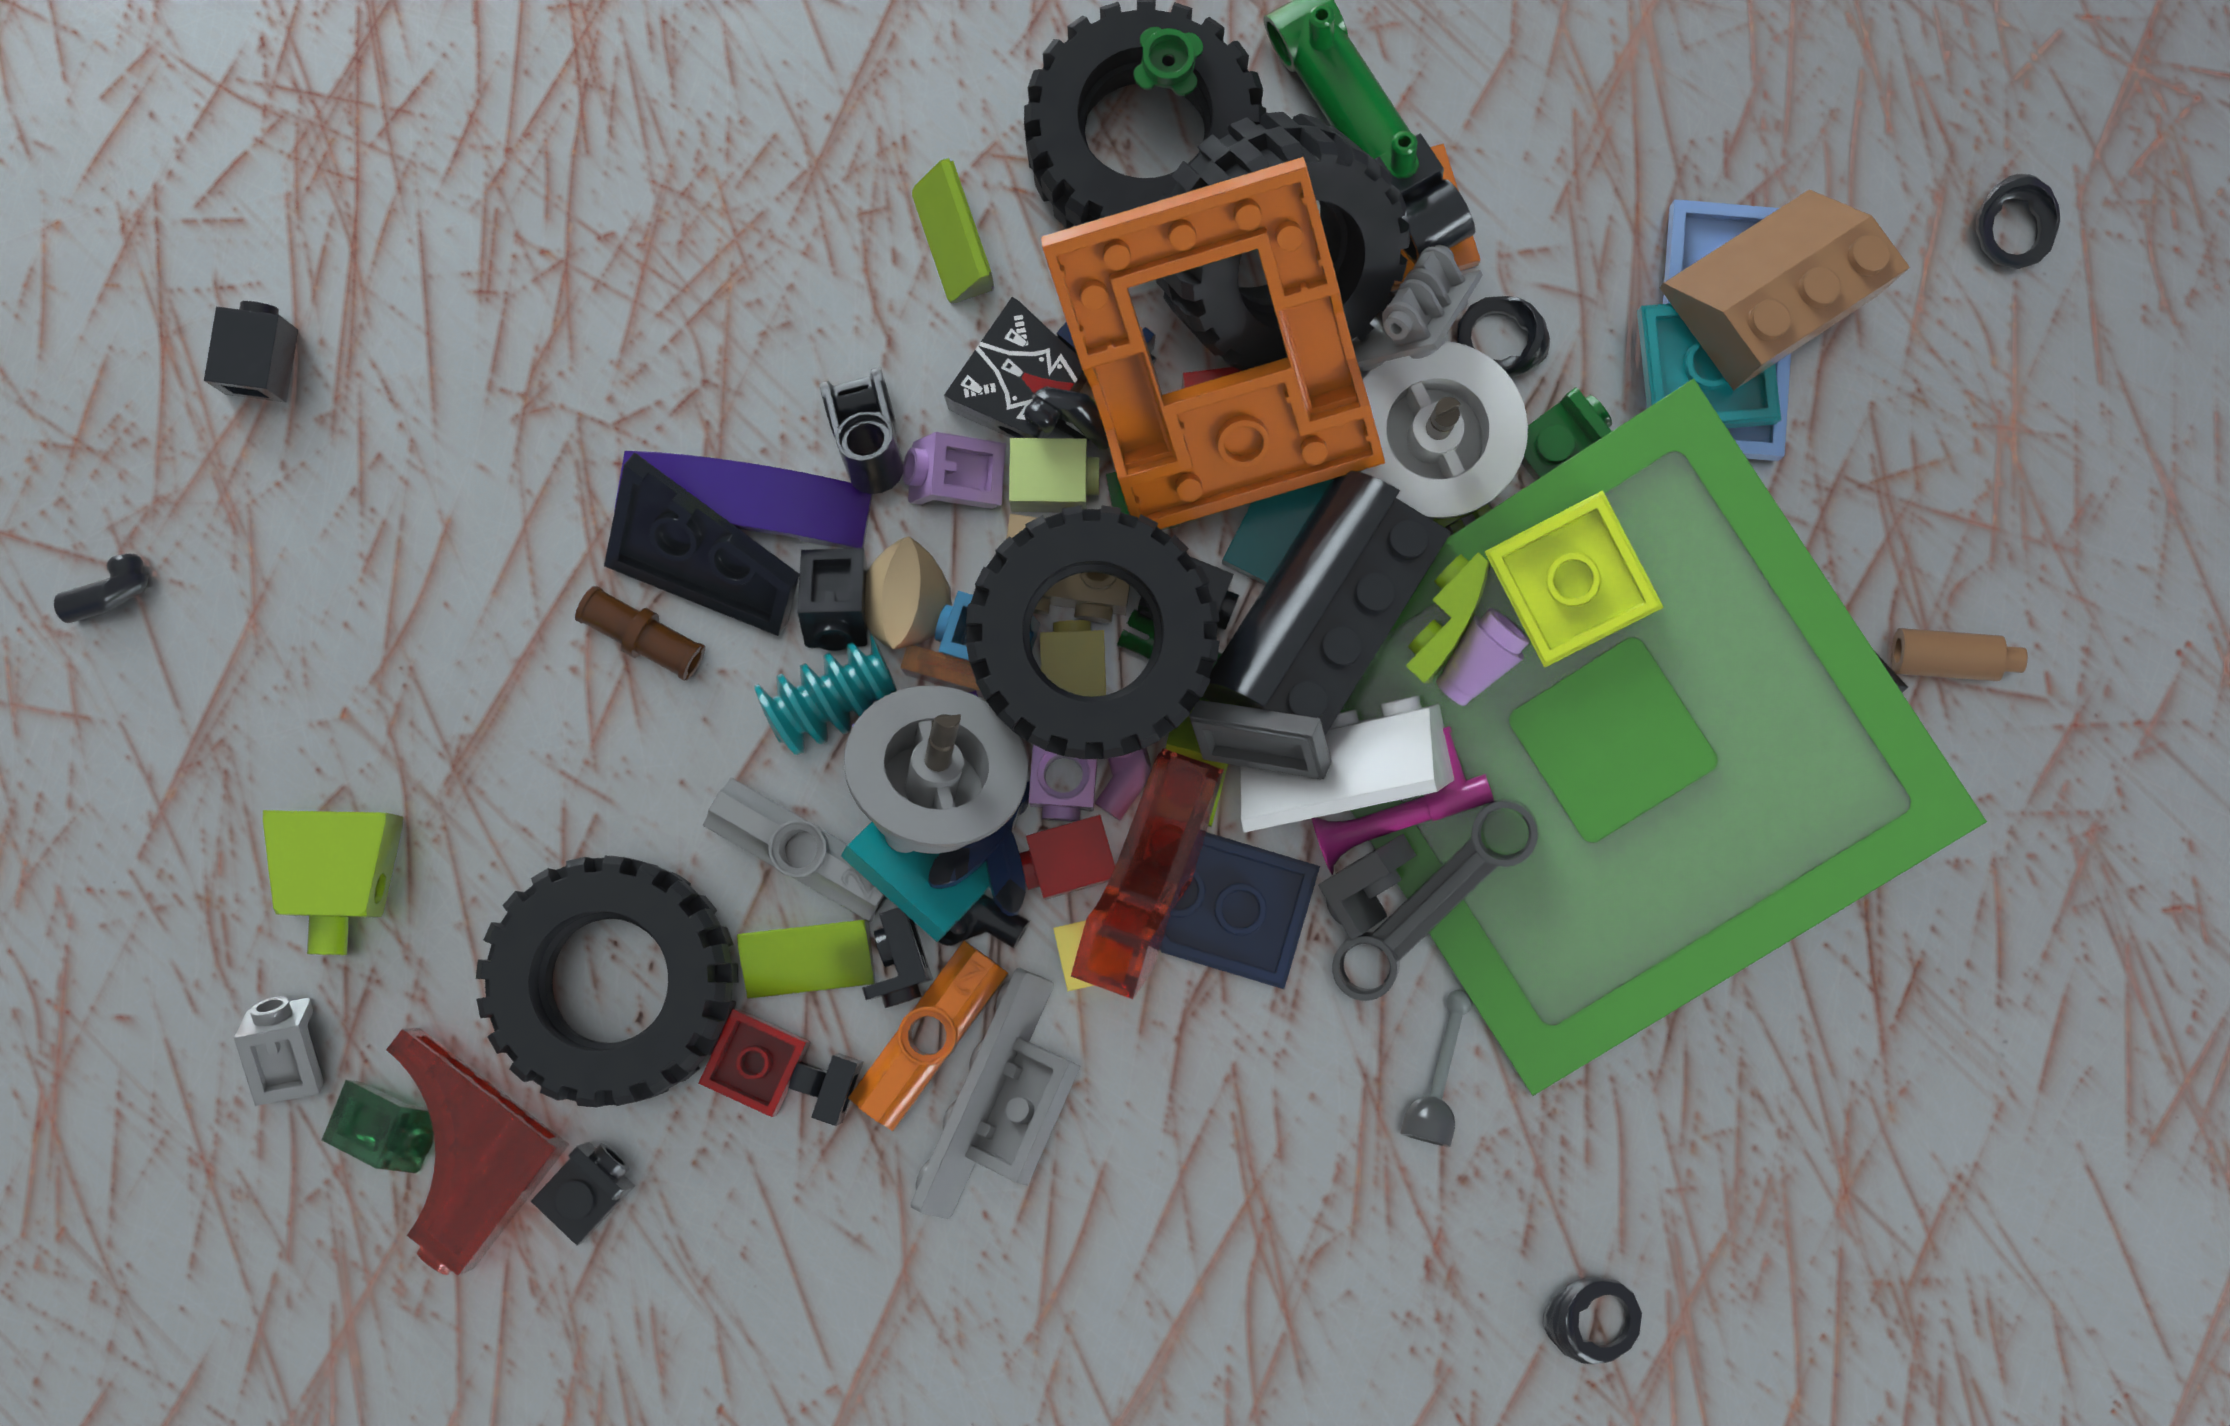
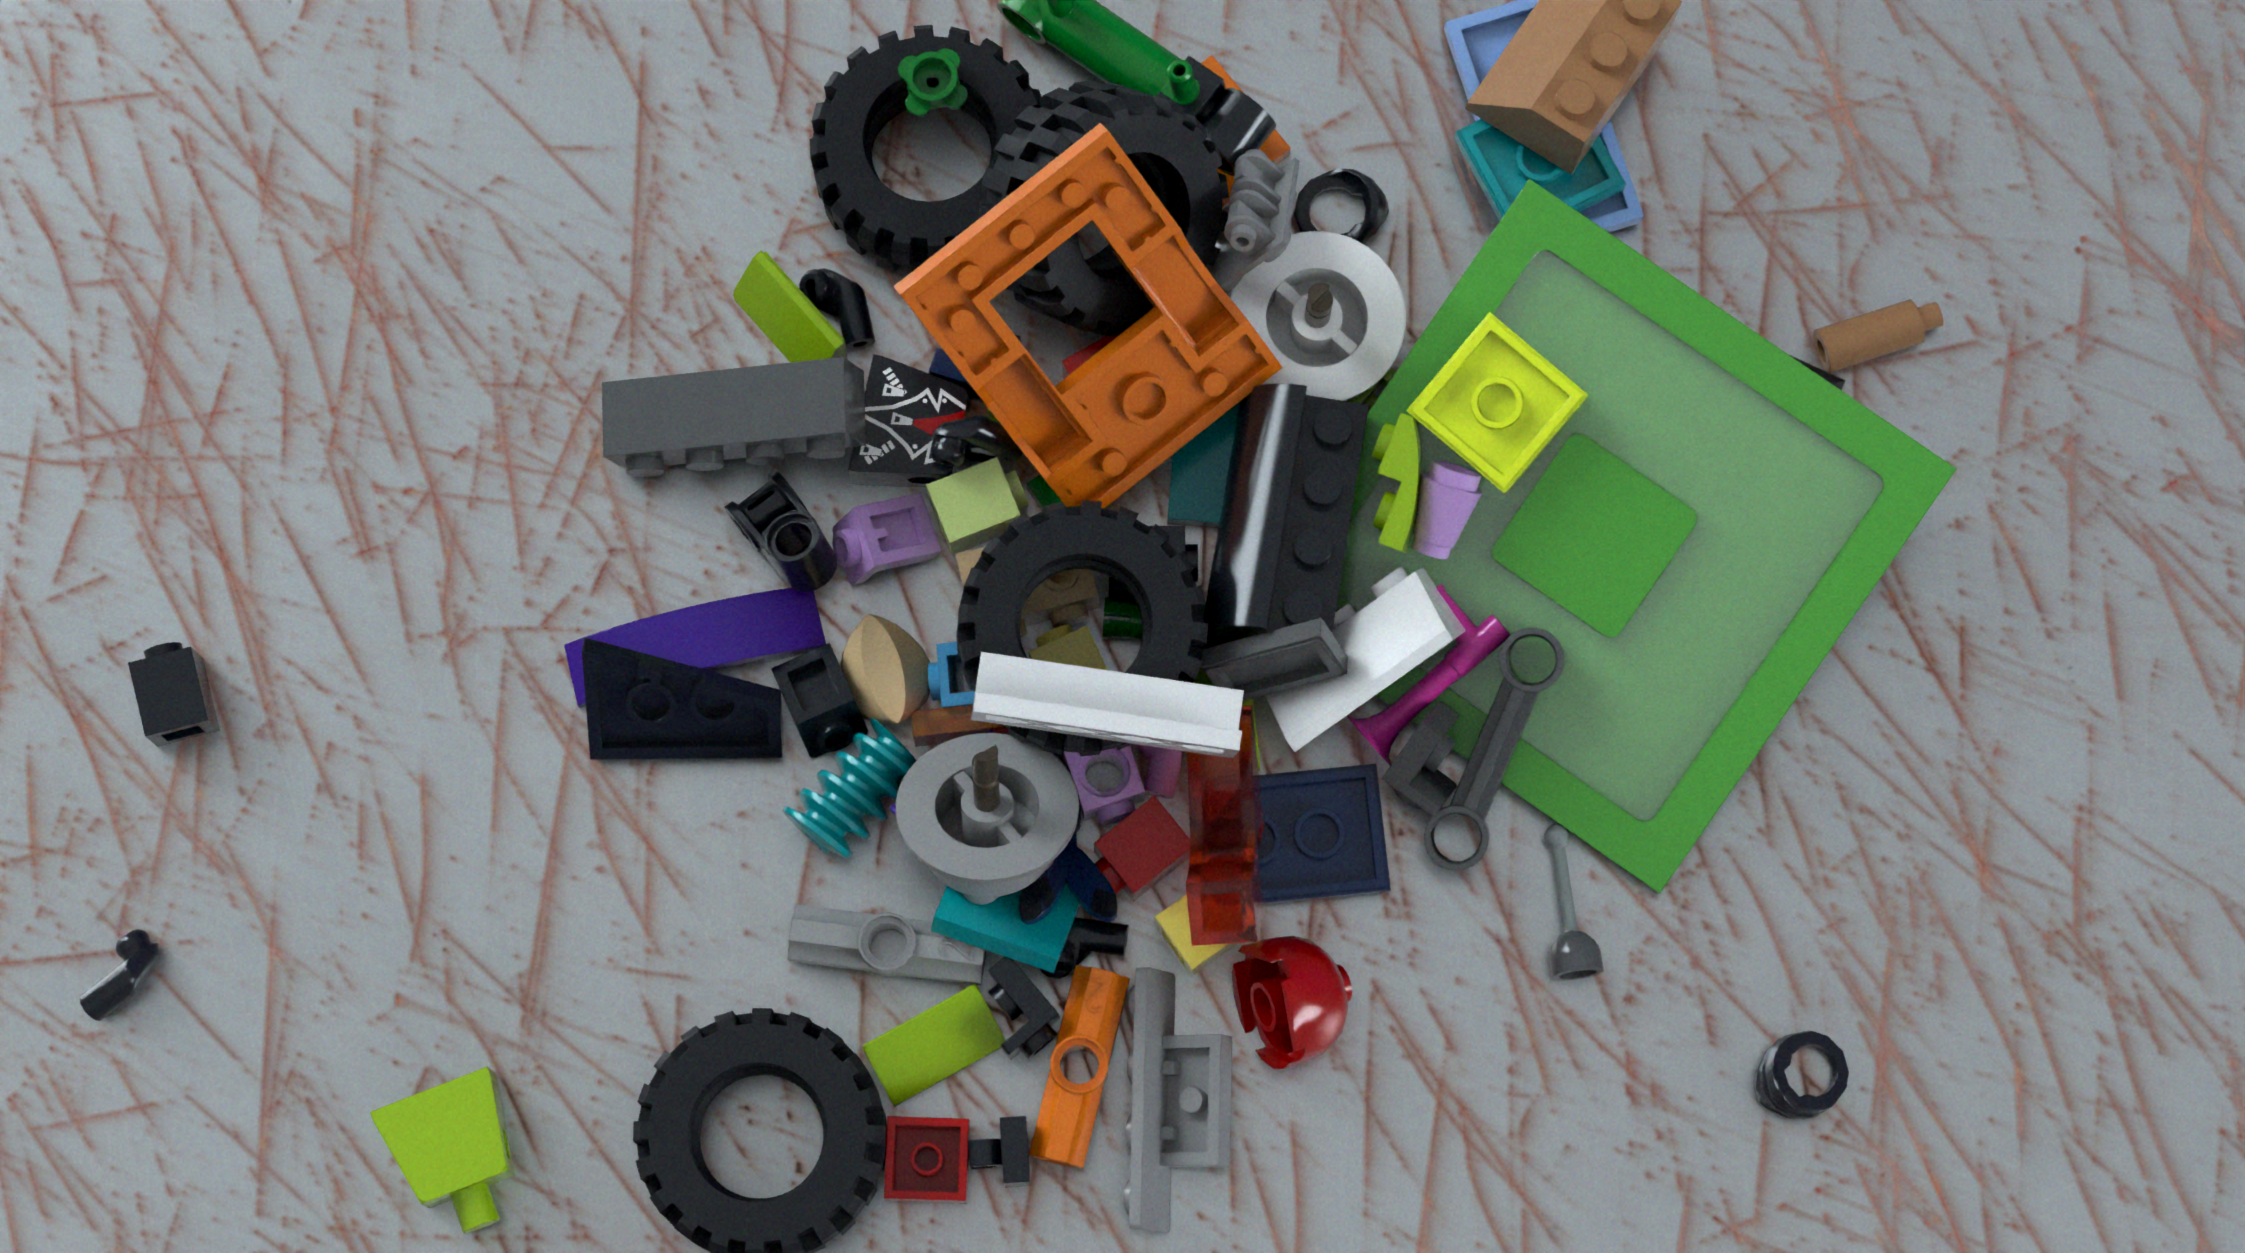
camera: 25 degrees left, 5 degrees down
reddish brown pin [575,586,705,681] -> none
green bracket [1521,387,1612,481] -> none
none -> dark grey brick [602,357,866,477]
none -> black arm [799,268,875,350]
none -> white fence [971,652,1244,758]
none -> red cylinder [1232,936,1352,1069]

